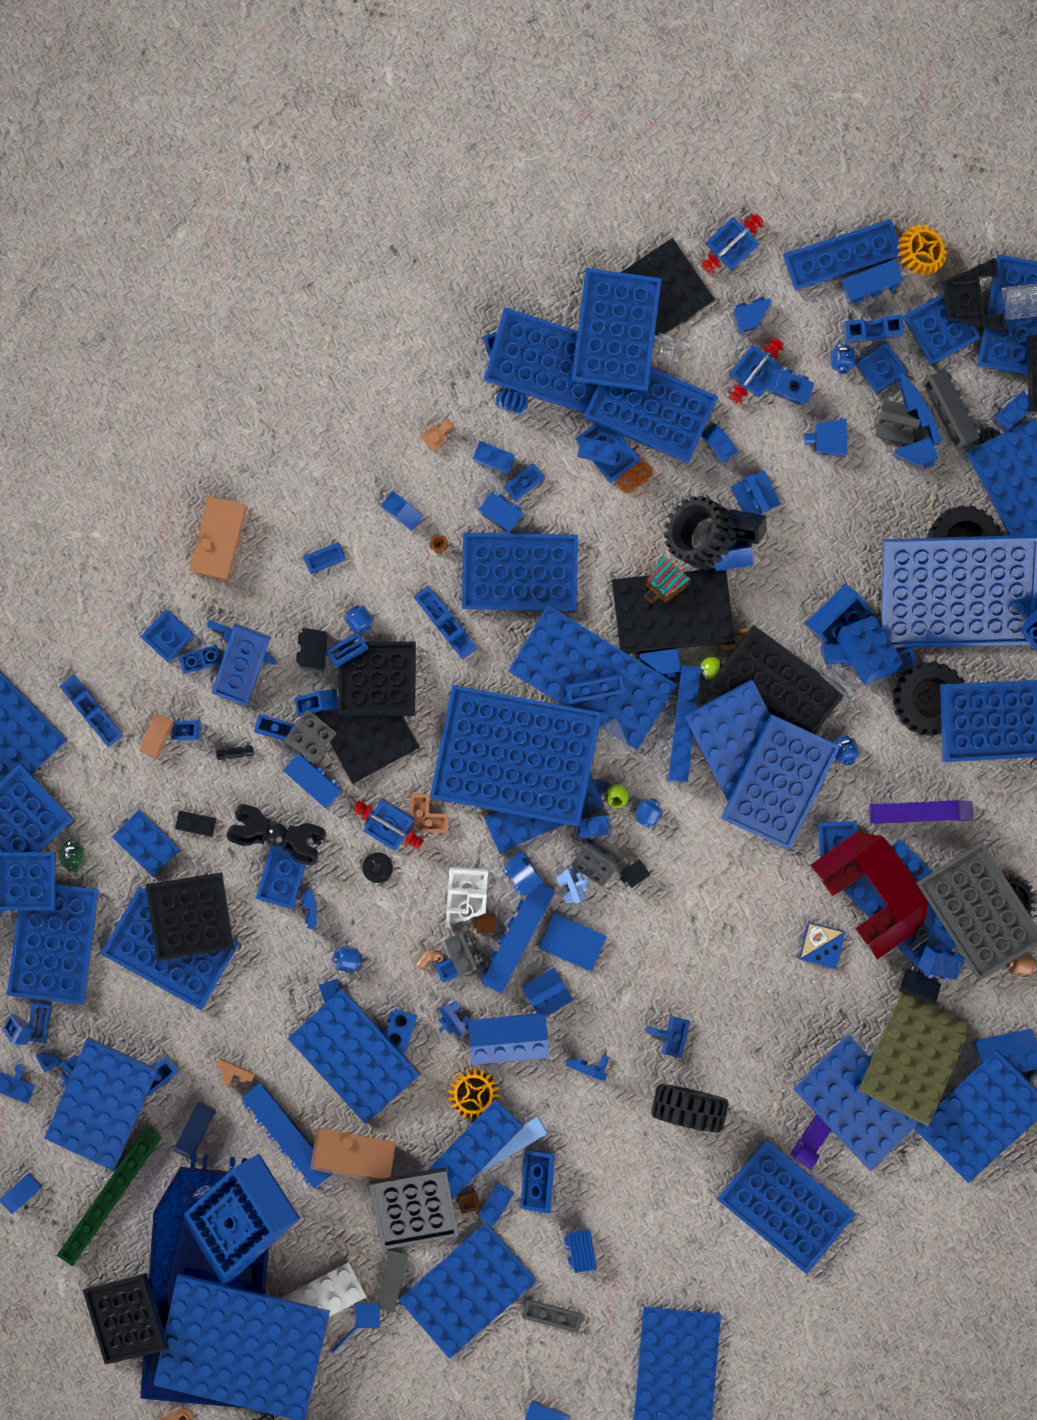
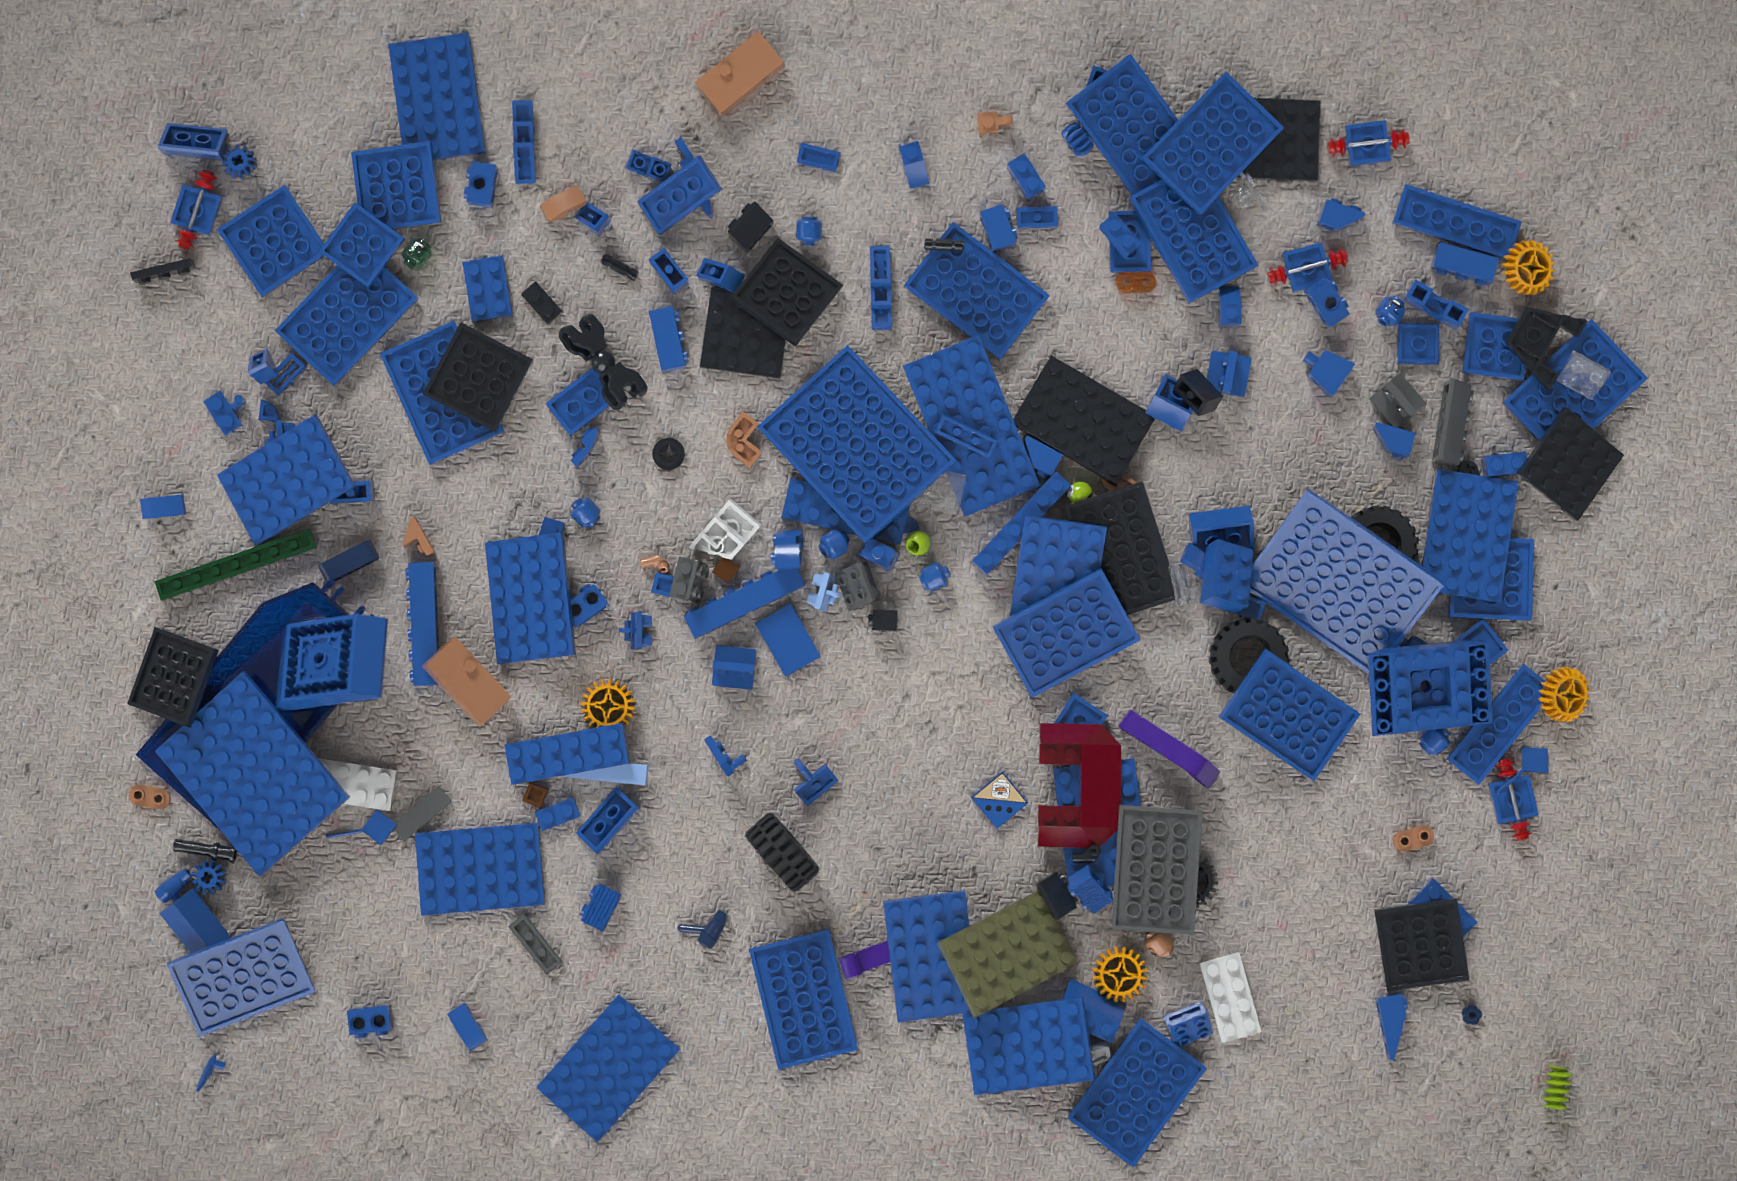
camera: 35 degrees right, 0 degrees up
blue tile [140,609,195,663] -> none
dark grey bracket [285,710,336,763] -> none
blue tile [325,632,368,668] -> none
blue plate [353,798,424,851] -> none
plate [369,1167,459,1250] -> none
dark orange plate [429,535,448,553] -> none
blue slope [468,1013,550,1065] -> none
torso [644,555,691,603] -> none
black tyre [664,496,736,569] -> none
blue head [835,736,860,766] -> none
blue slope [897,373,942,445] -> none
none -> blue brick [464,162,498,208]
none -> dark blue piece [677,910,729,949]
none -> blue head [818,529,850,560]
none -> black axle [924,238,964,252]
none -> light orange gear [1092,946,1148,1002]

